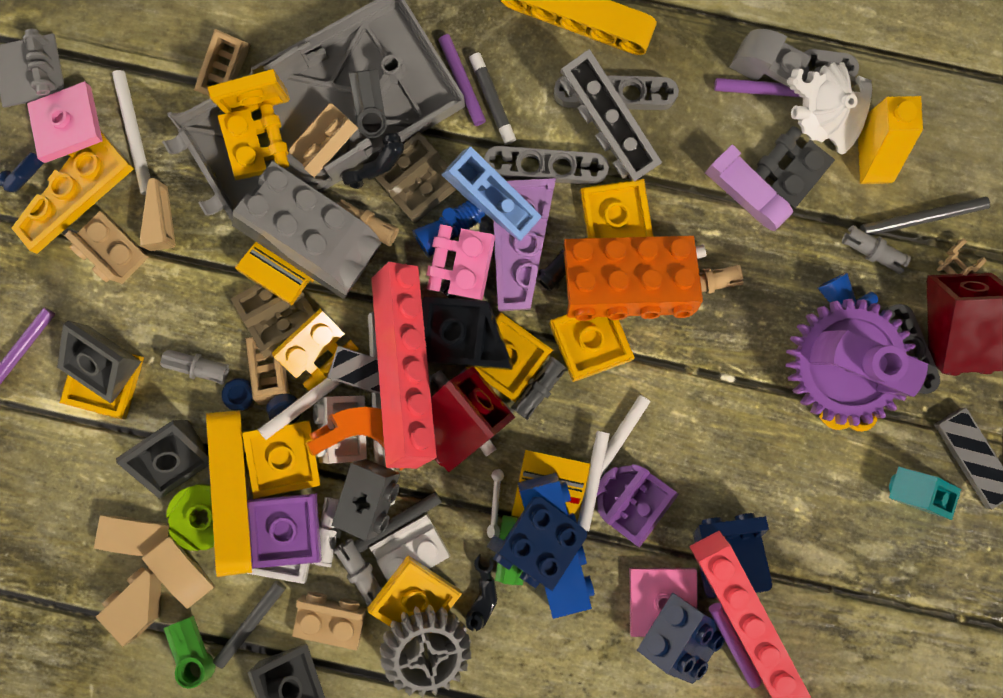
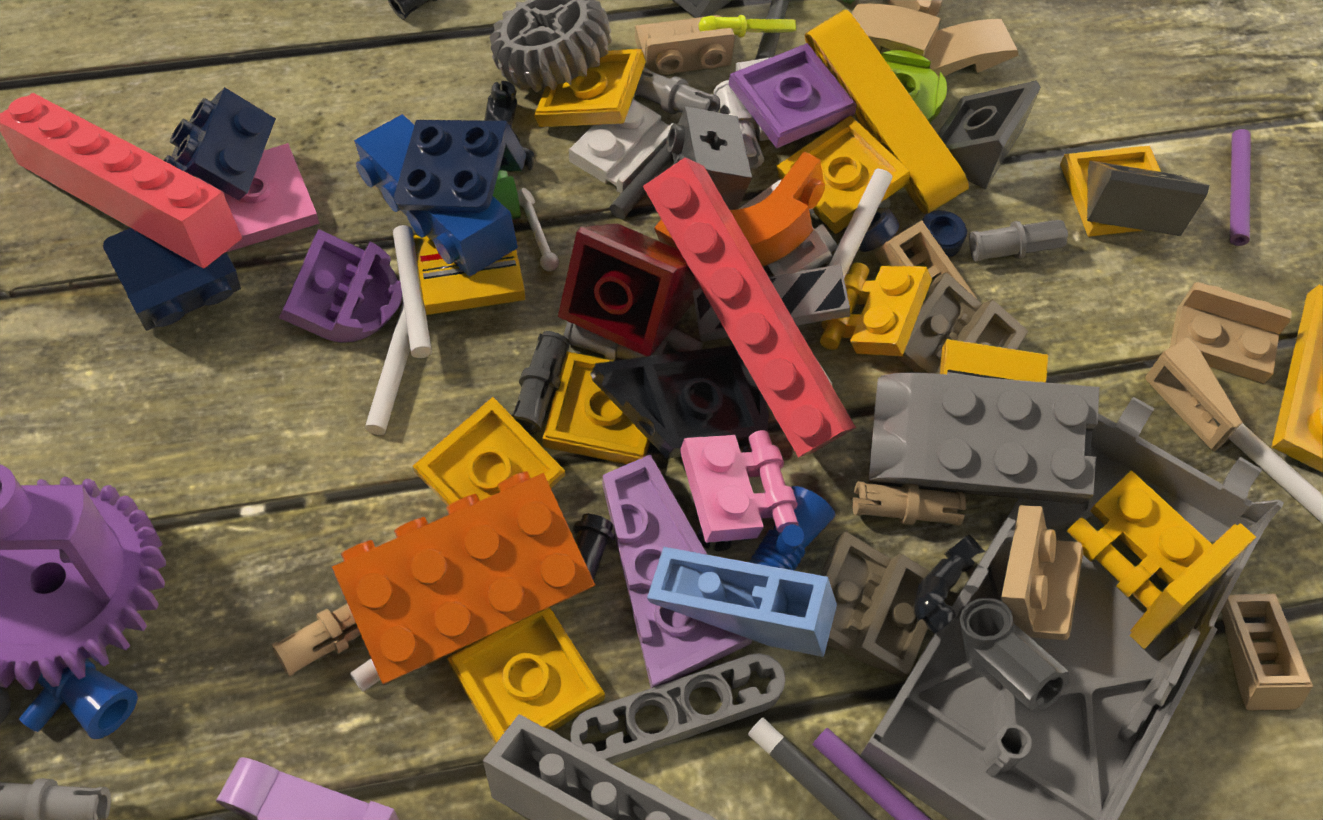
camera: 150 degrees right, 25 degrees down
none -> neon yellow piece [698,15,796,38]

